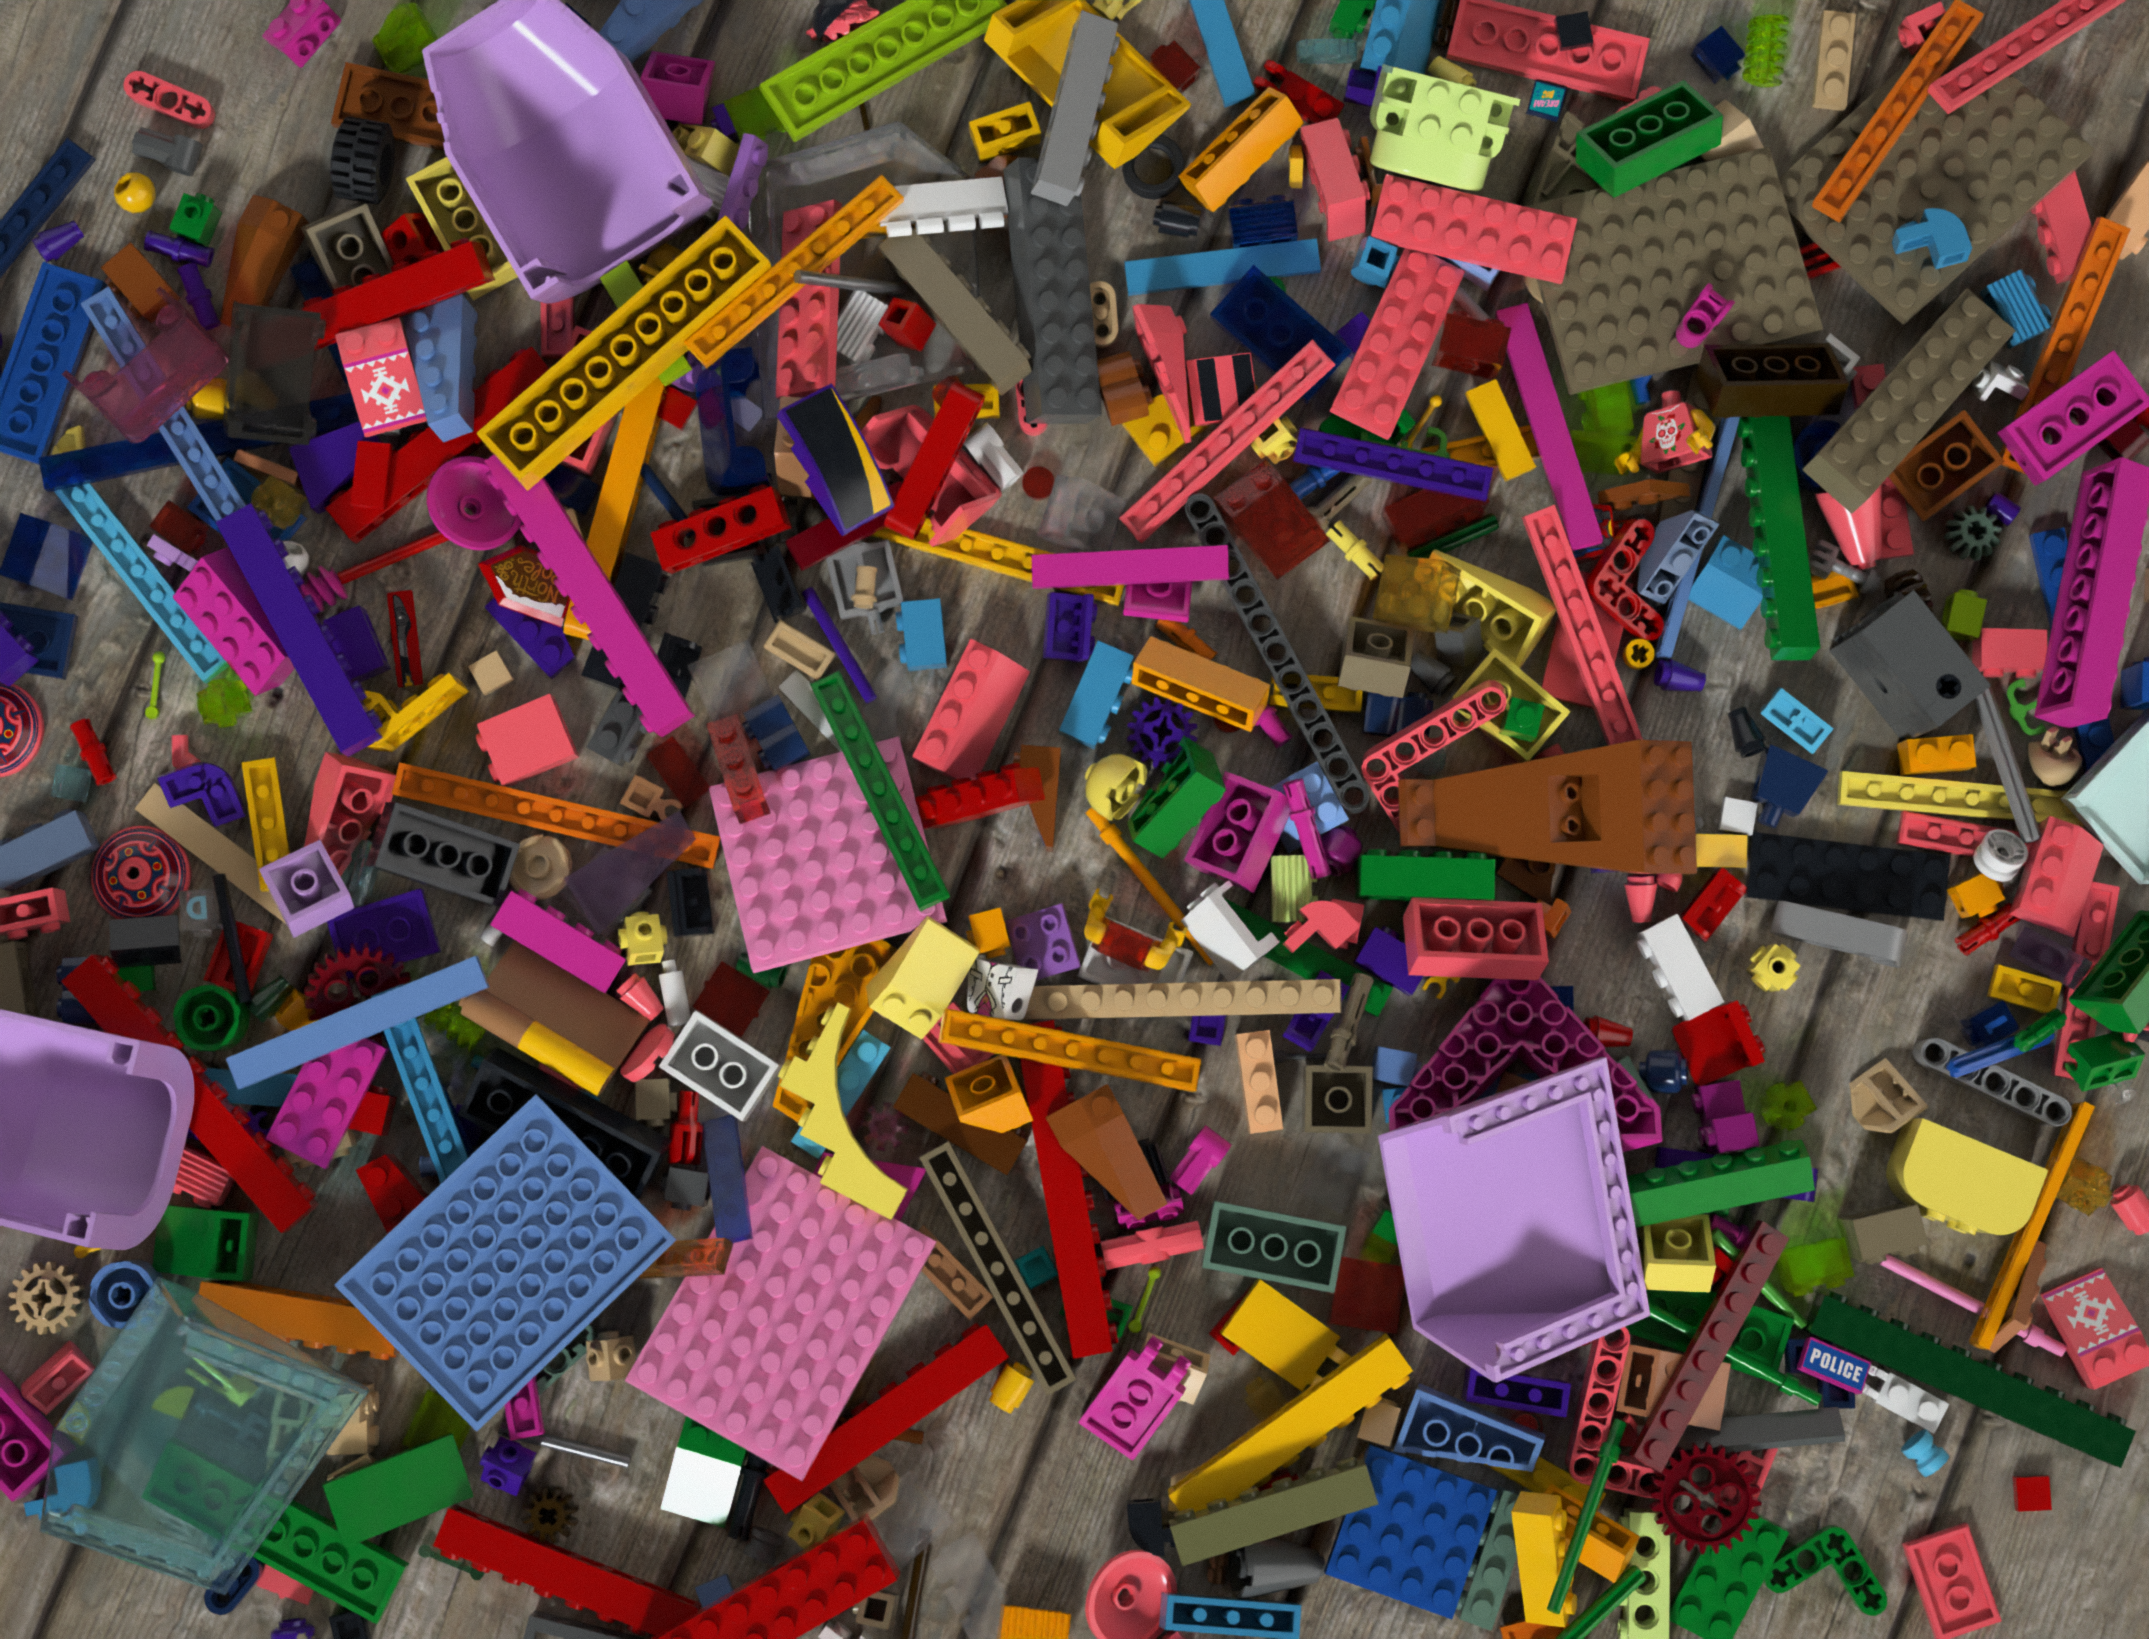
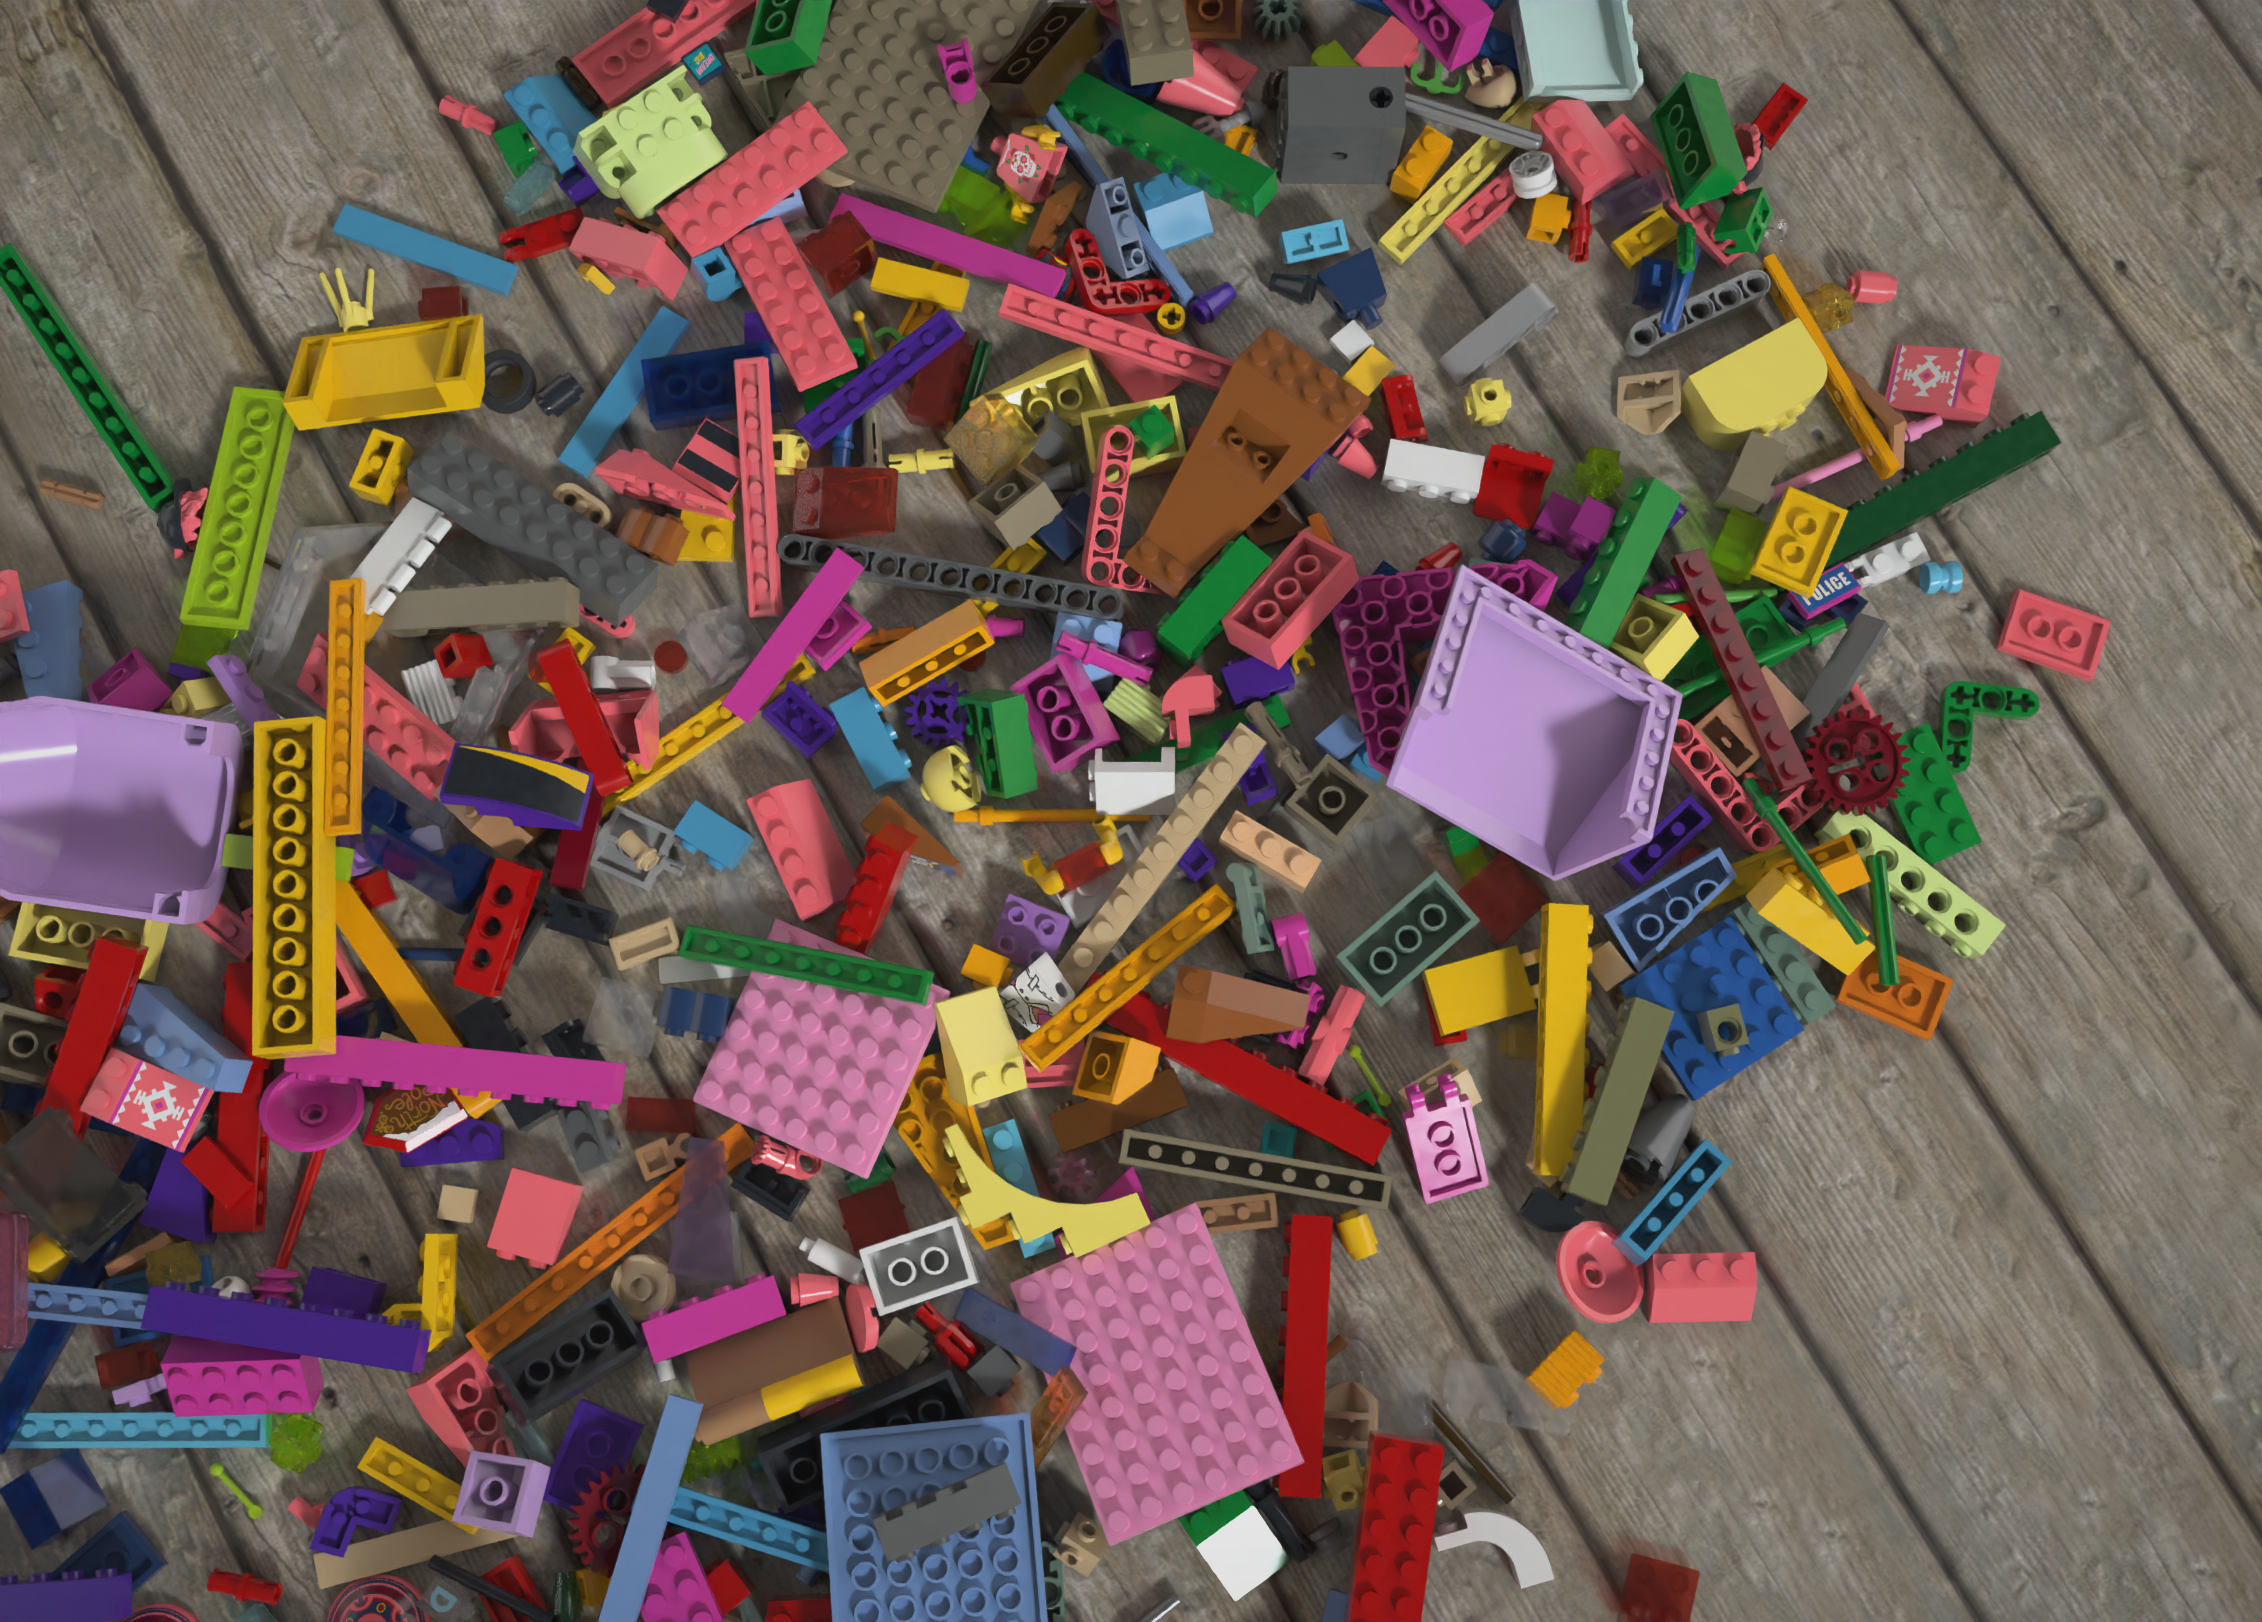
camera: 50 degrees left, 5 degrees down
red sticker [387,590,423,687] -> none
light yellow brick [618,912,667,966] -> none
clear red brick [706,714,771,824] -> none
flat silver bar [794,270,907,296] -> none
dark purple bar [802,587,877,703] -> none
light grey brick [1030,10,1120,206] -> none
light orange brick [1178,87,1304,212] -> none
clear blue brick [1228,195,1298,249] -> none
black plate [1744,832,1950,921] -> none
red tile [2012,1475,2052,1512] -> none
none -> coral connector [750,1134,823,1181]
none -> dark grey wedge [872,1462,1022,1563]
none -> sand green plate [1226,863,1275,954]
none -> olive brick [1696,1003,1749,1057]
none -> yellow tile [1749,485,1848,599]

